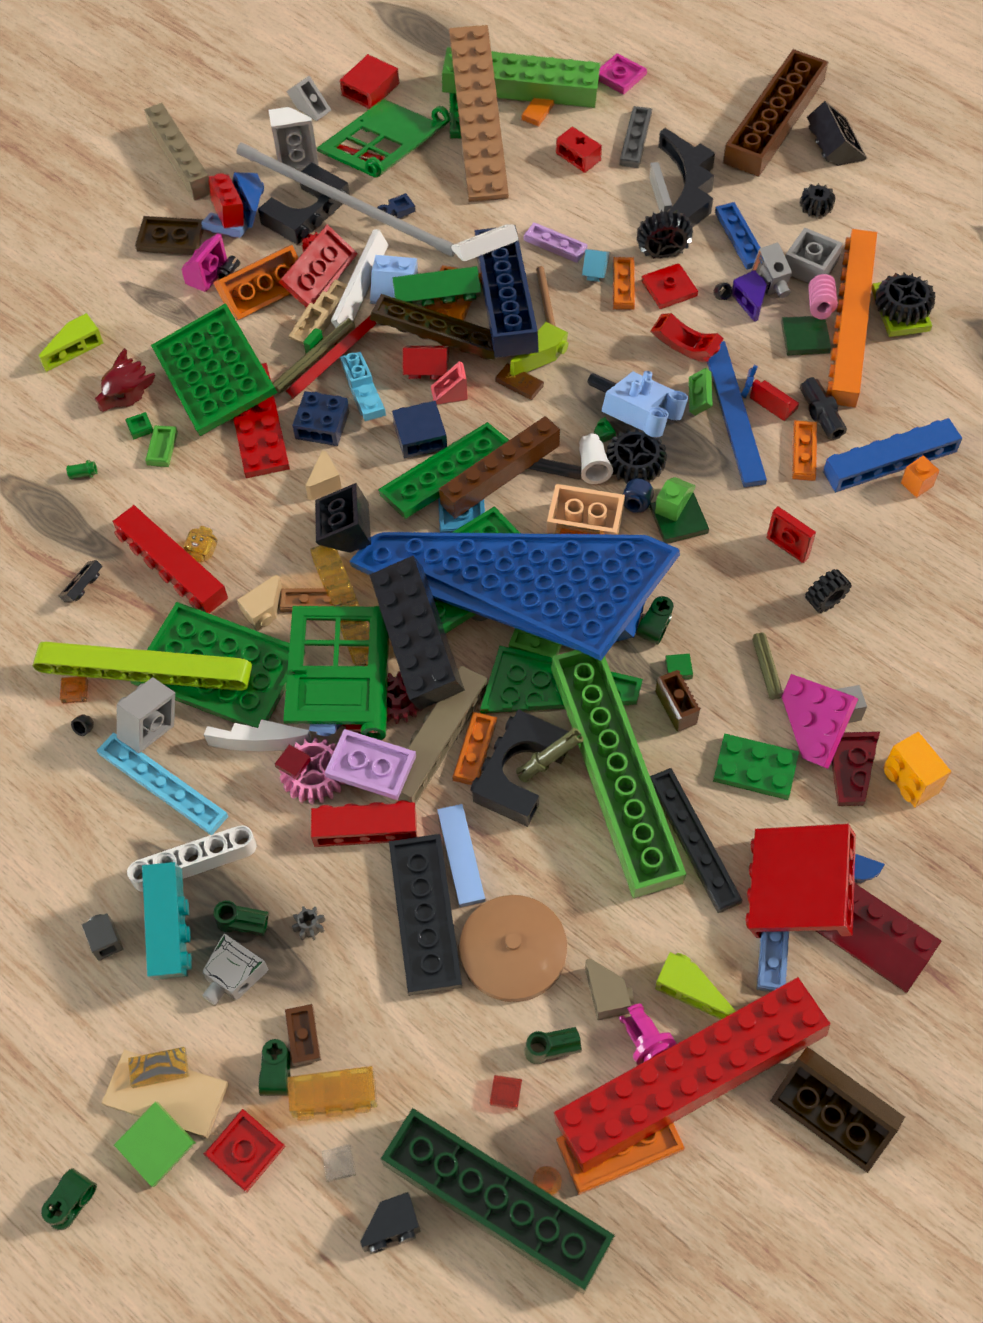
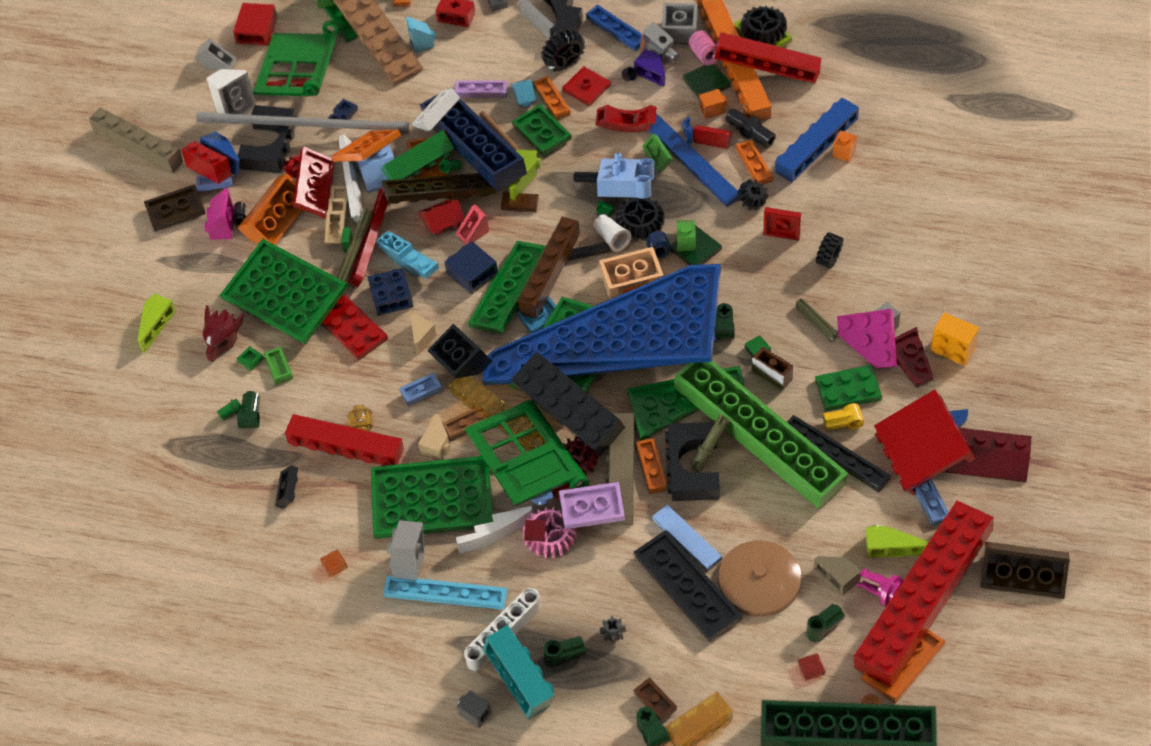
camera: 25 degrees left, 5 degrees down
lime beam [32,642,252,691] -> none
black hinge [71,714,94,736] -> none
light grey torso [203,934,269,1005] -> none
red brick [311,800,417,847] -> none
bright green plate [508,628,561,657] -> none
none -> dark green piece [237,391,260,428]
none -> orange tile [332,130,400,162]
none -> medium blue plate [399,373,443,406]
none -> medium azure slope [406,17,436,53]
none -> green pin [439,159,462,173]
none -> green plate [512,104,572,157]
none -> orange brick [699,89,727,119]
none -> red brick [714,32,821,84]
none -> black gear [737,179,769,210]
none -> yellow piece [823,403,865,431]

